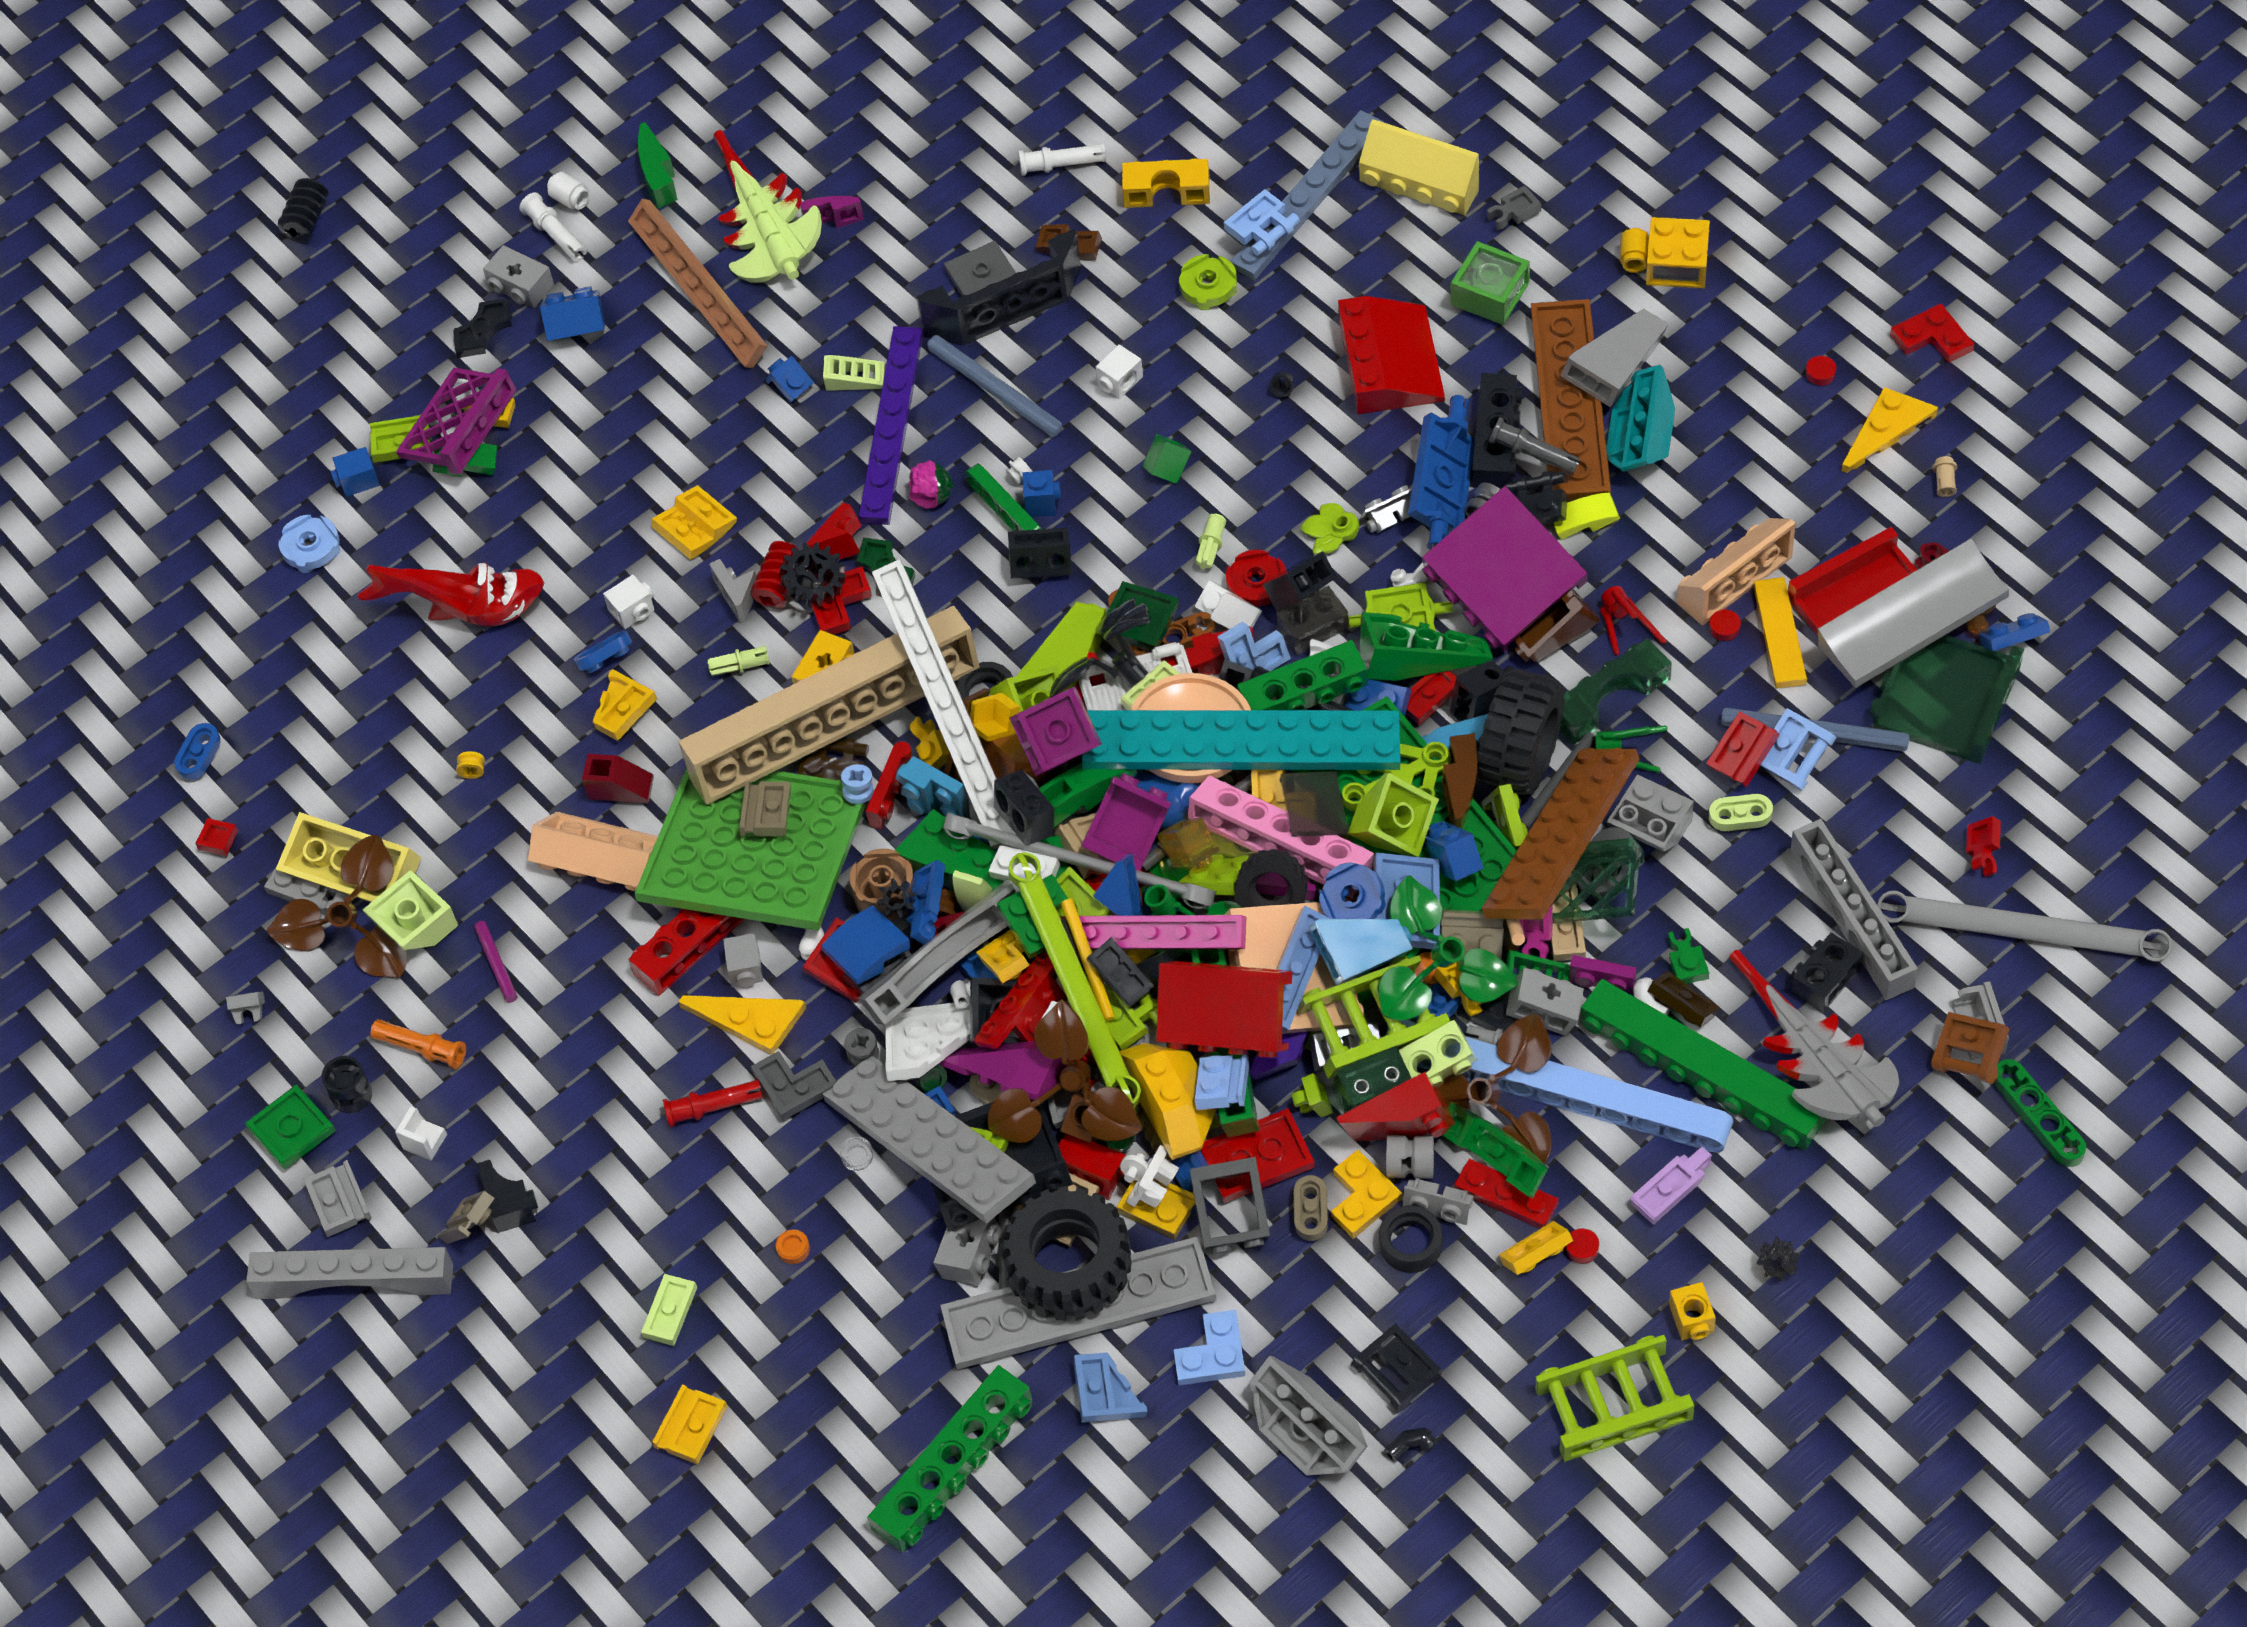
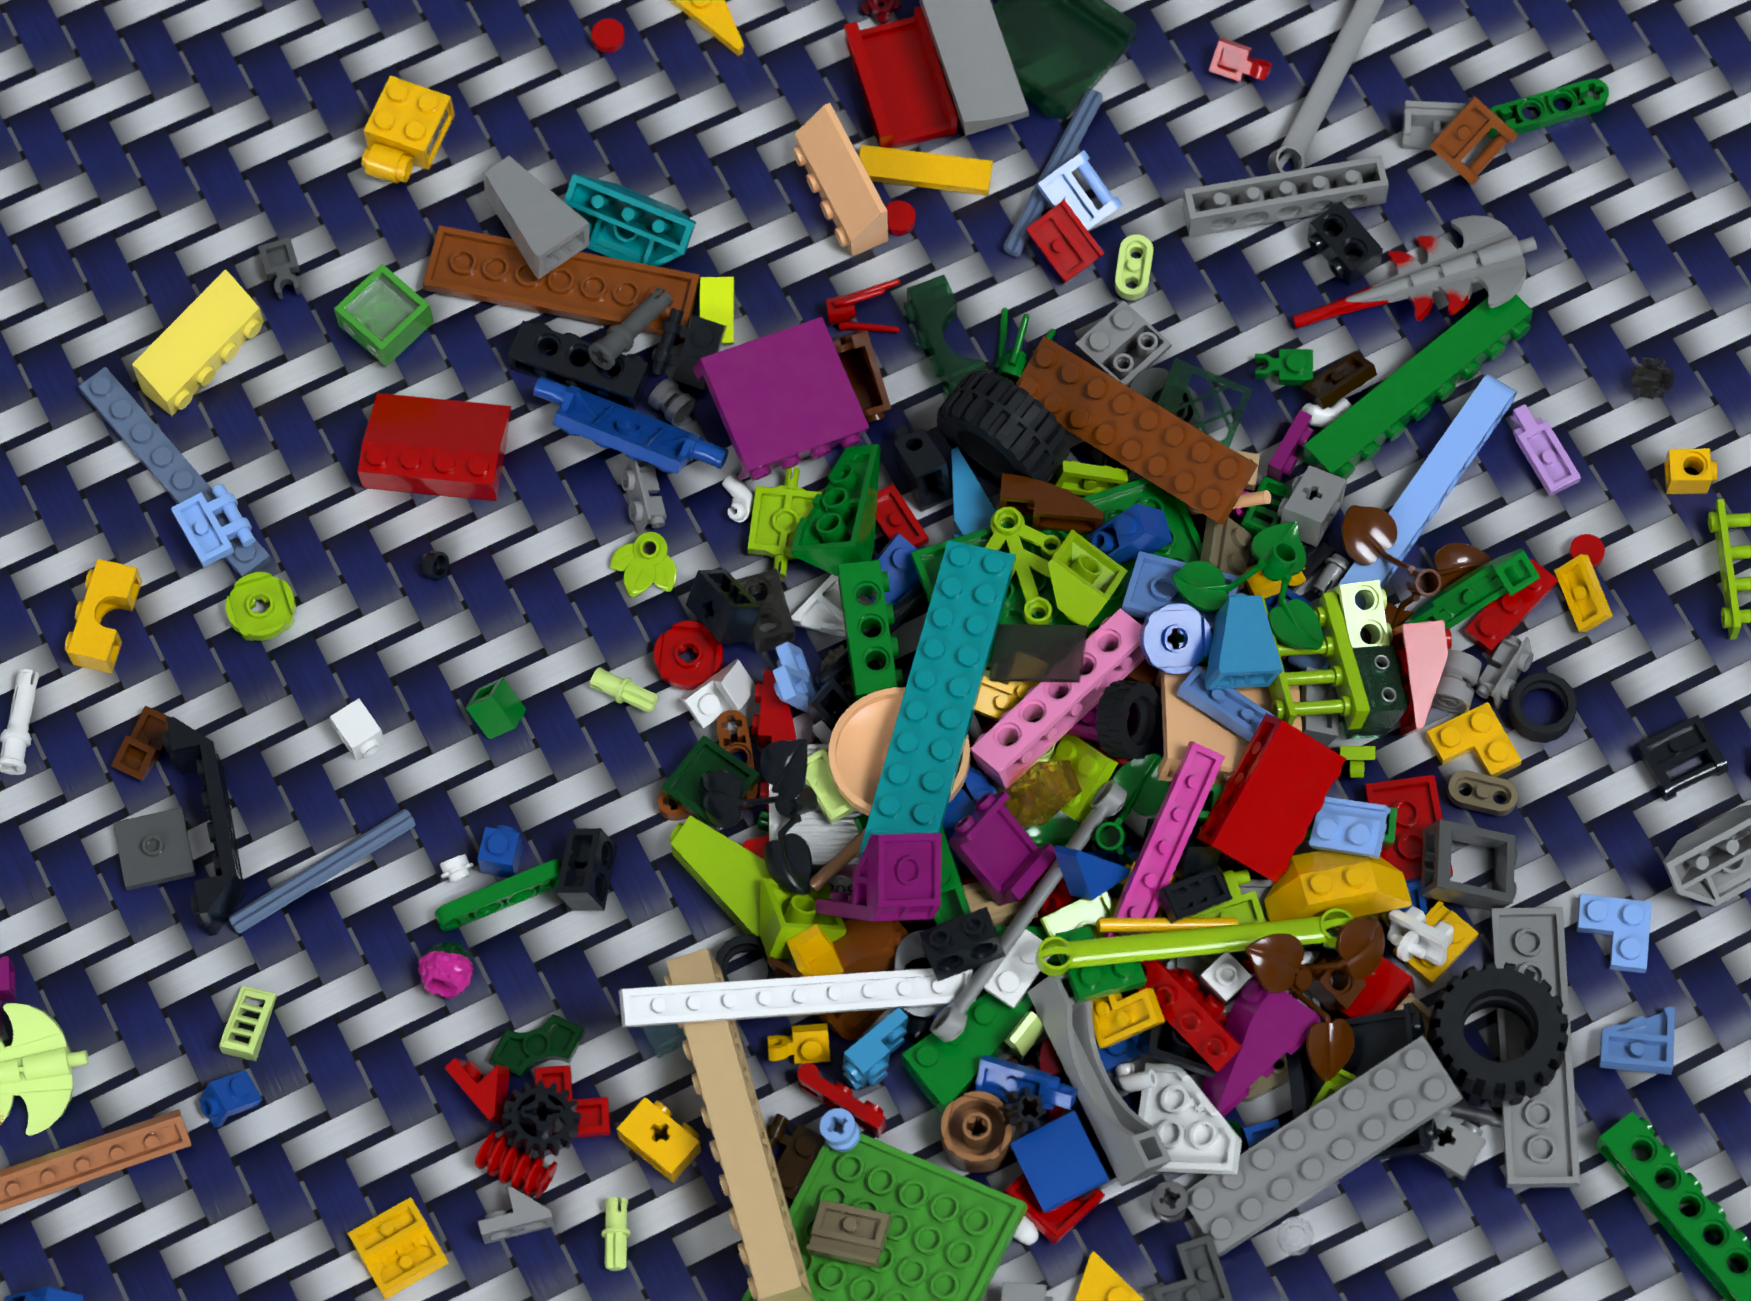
camera: 80 degrees left, 10 degrees up
dark purple plate [859,326,923,525] -> none

